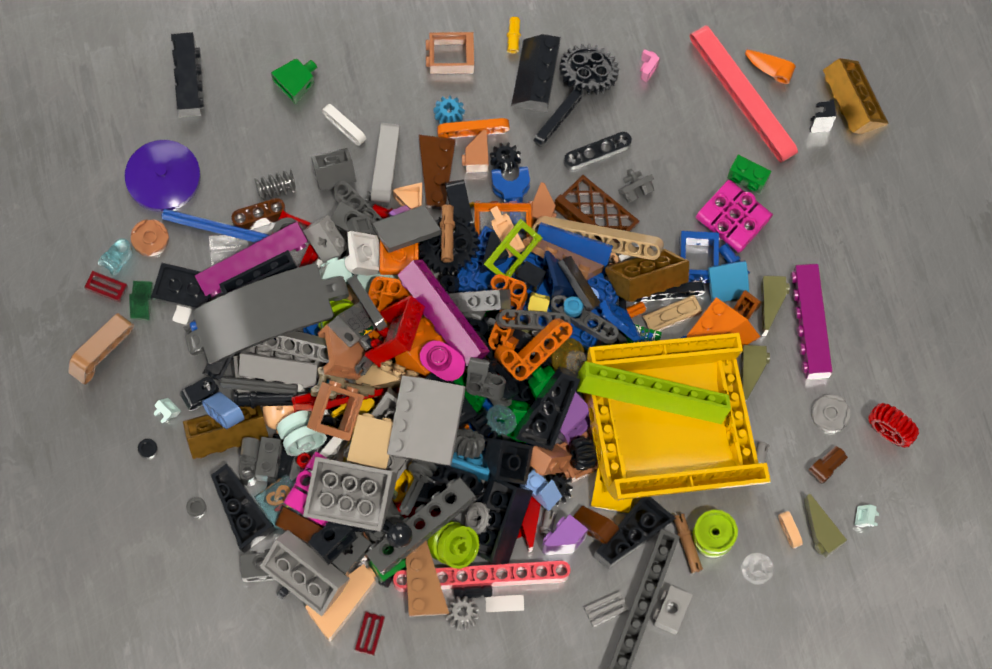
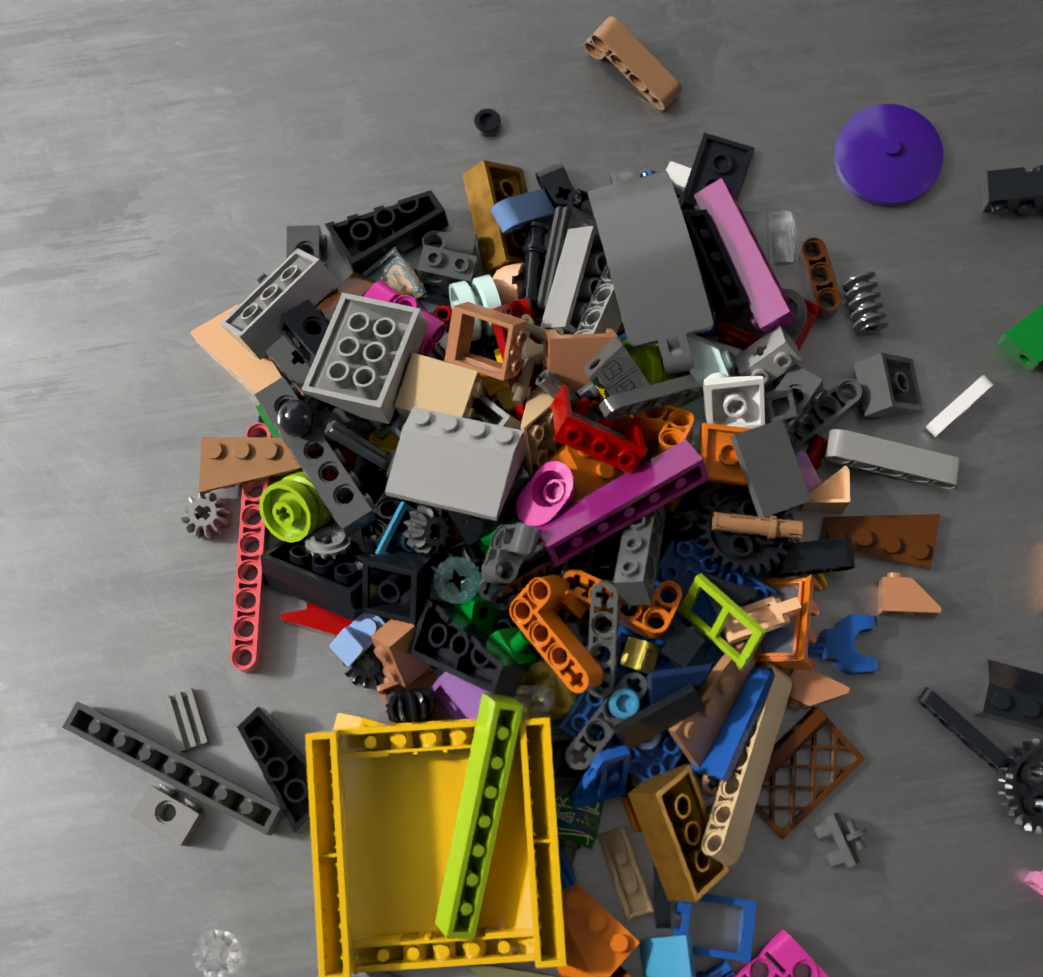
camera: 105 degrees right, 5 degrees up
dark red tile [84,271,128,303] -> none
clear light blue piece [98,238,134,276] -> none
clear green slope [129,281,153,320] -> none
nougat tile [131,219,169,256] -> none
light aqua tile [154,398,181,423] -> none
blue axle [162,209,269,243] -> none
dark grey tile [186,497,207,518] -> none
dark red tile [355,612,385,656] -> none
dark azure gear [433,95,465,124] -> none
orange beam [437,118,510,138] -> none
black axle [453,585,493,599] -> none
white sticker [485,595,524,612] -> none
black gear [490,142,521,174] -> none
light grey pin [539,510,557,537] -> none
medium lavender slope [542,514,588,555] -> none
black beam [564,132,632,170] -> none
reddish brown beam [573,506,619,544] -> none
medium nougat pin [674,513,703,574] -> none
lime wheel [692,510,738,558] -> none

